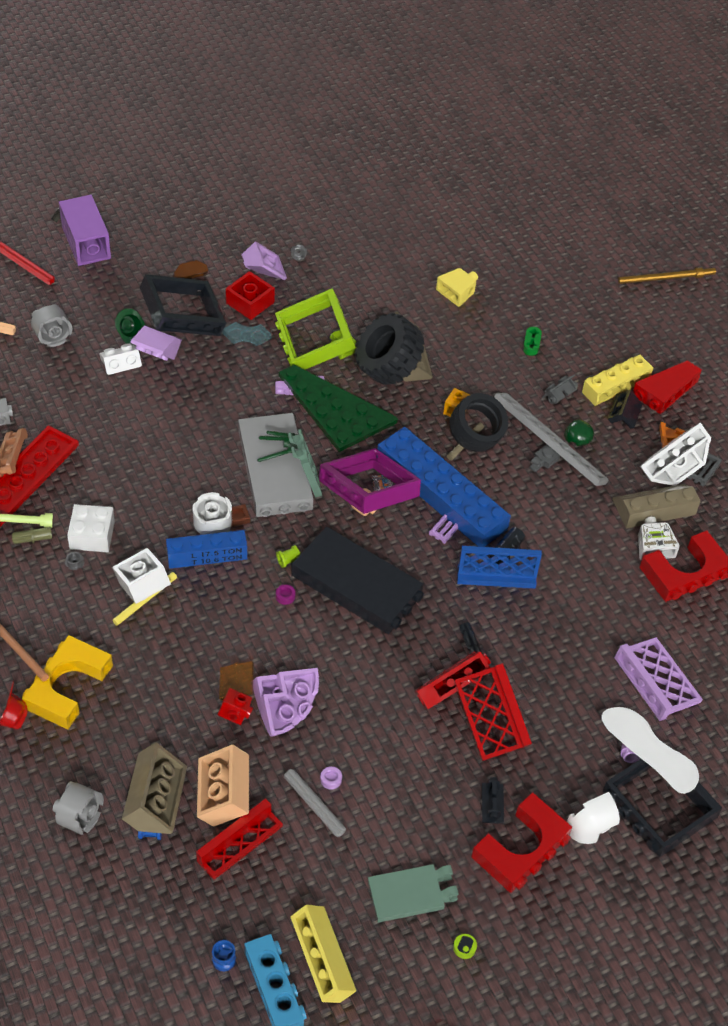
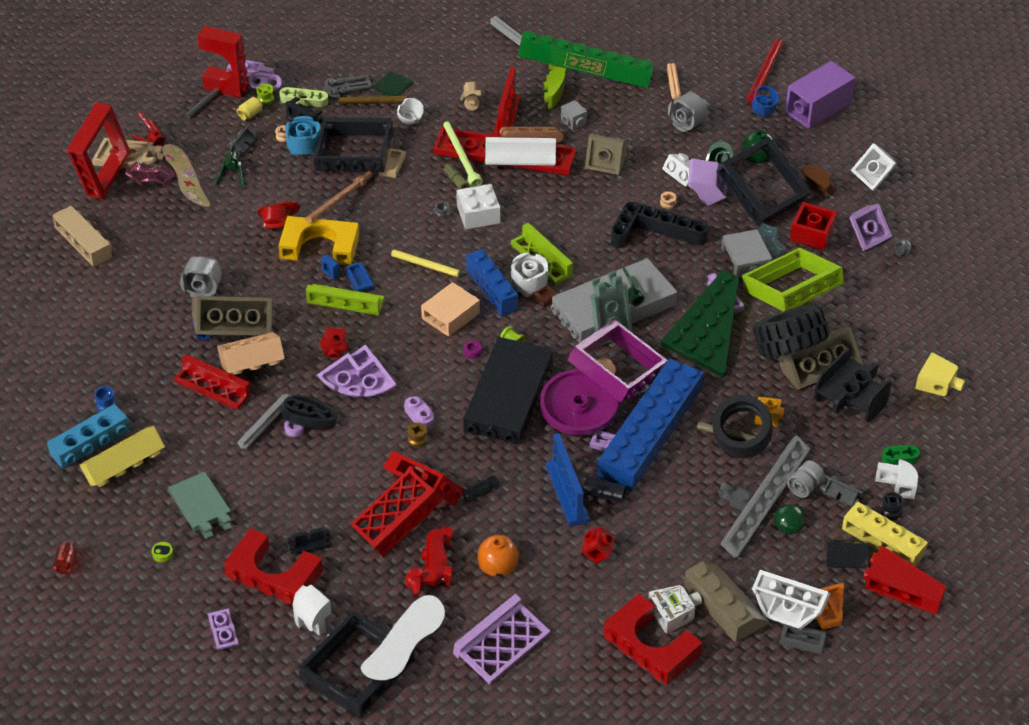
camera: 75 degrees right, 5 degrees down
white brick [112,548,171,604] -> none
clear orange piece [219,661,254,701] -> none
none -> lavender slope [208,608,238,650]
none -> black piece [281,395,337,428]
none -> lime fence [306,284,385,315]
none -> blue plate [321,254,339,280]
none -> blue tile [344,262,375,293]
none -> lavender plate [404,396,434,428]
none -> red animal [405,525,452,596]
none -> pearl gold wheel [407,422,427,447]
none -> light nougat brick [421,282,480,337]
none -> orange cylinder [477,534,519,576]
none -> white panel [485,137,556,165]
none -> lime fence [511,223,573,285]
none -> magenta dish [540,369,619,435]
none -> red brick [582,526,615,563]
none -> dark tan hose [585,133,629,175]
none -> black beam [611,202,708,248]
none -> light nougat bush [660,192,677,209]
none -> light grey panel [722,229,772,278]
none -> dark green cylinder [742,130,776,164]
none -> blue helmet [752,85,779,117]
none -> light grey wheel [787,460,825,498]
none -> black piece [814,348,892,422]
none -> white slope [851,143,897,191]
none -> white brick [875,460,918,500]
none -> black wheel [881,492,904,520]

